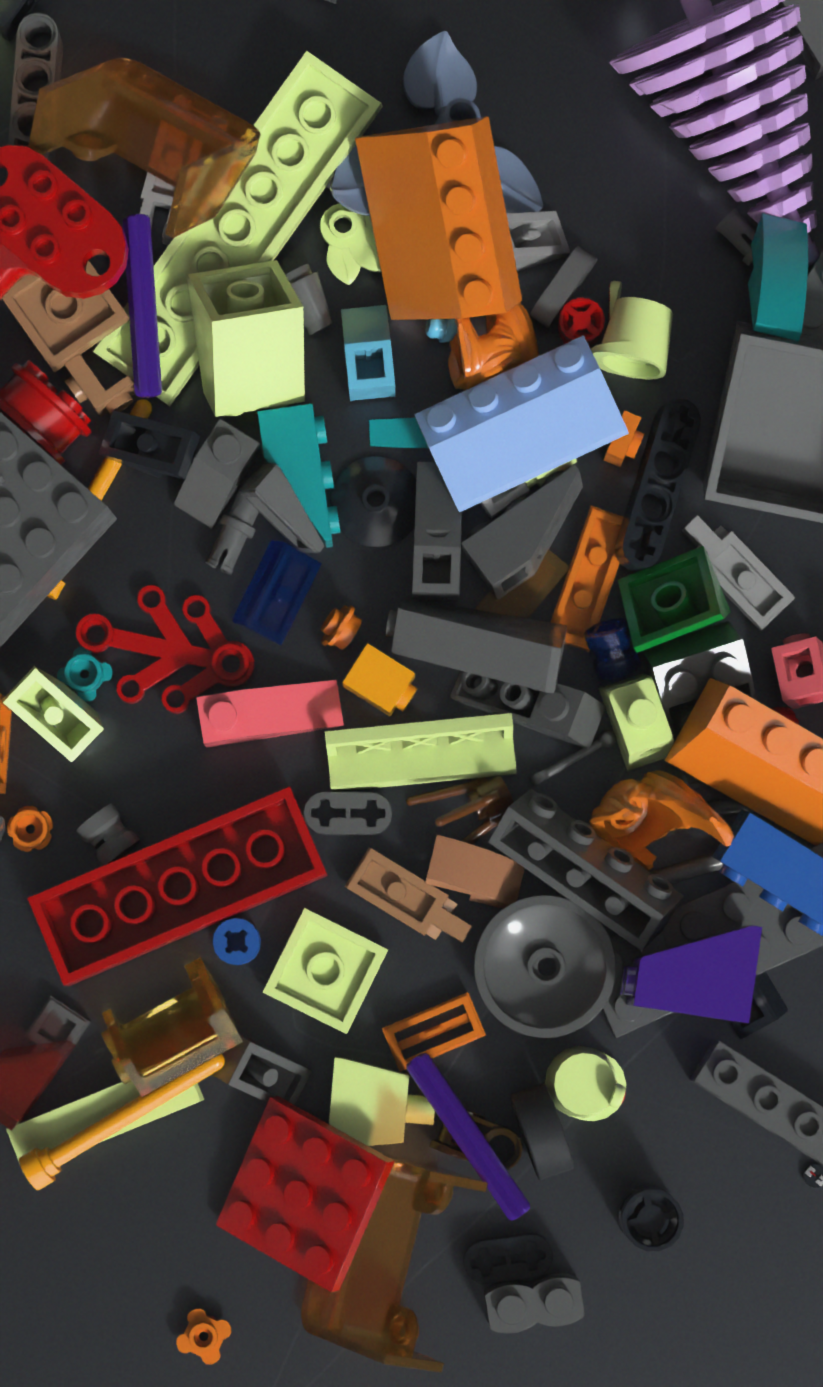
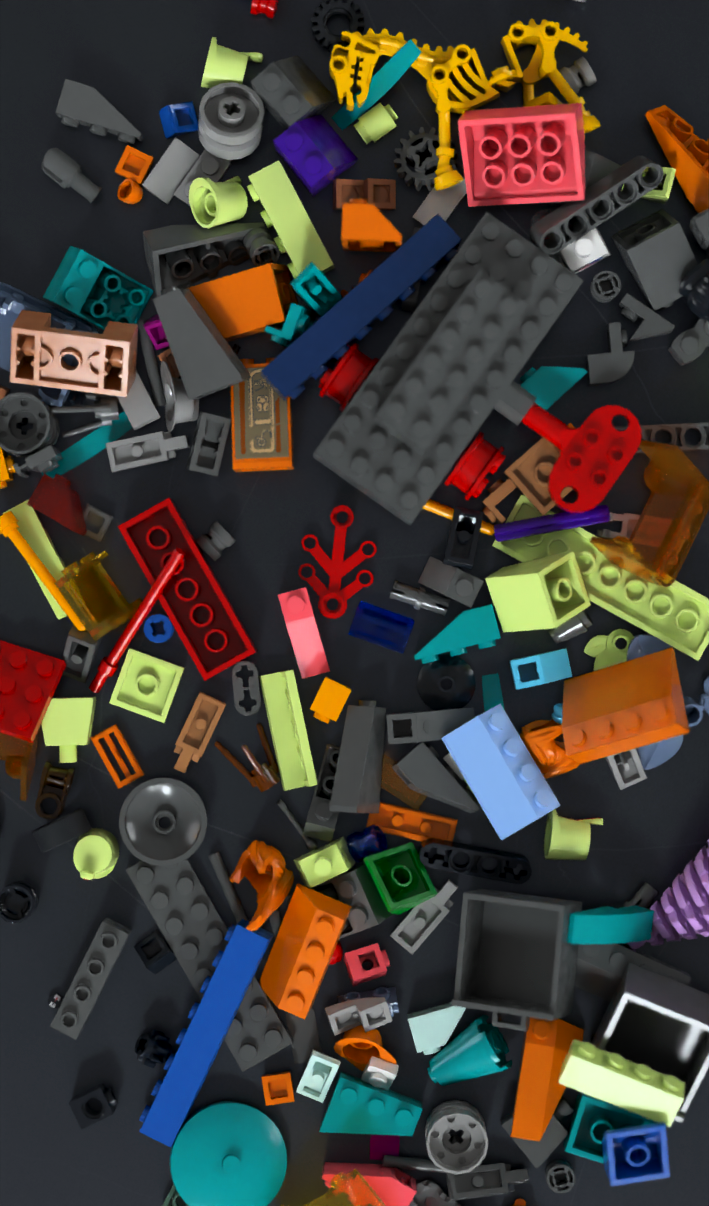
camera: 85 degrees right, 5 degrees up
yellowish green slope [2,666,104,762] -> none
orange plate [7,806,53,852] -> none
teal plate [57,647,113,702] -> none
dark grey slope [239,463,325,553] -> none
orange plate [321,605,362,650] -> none
dark purple axle [406,1053,530,1221] -> none
nougat slope [425,835,525,909] -> none
dark grey brick [489,789,684,951] -> none
dark grey beam [530,245,597,329] -> none
red wheel [557,297,605,348] -> none
orange plate [603,410,645,467] -> none
dark purple slope [620,925,762,1023] -> none
none -> red bar [89,548,186,693]

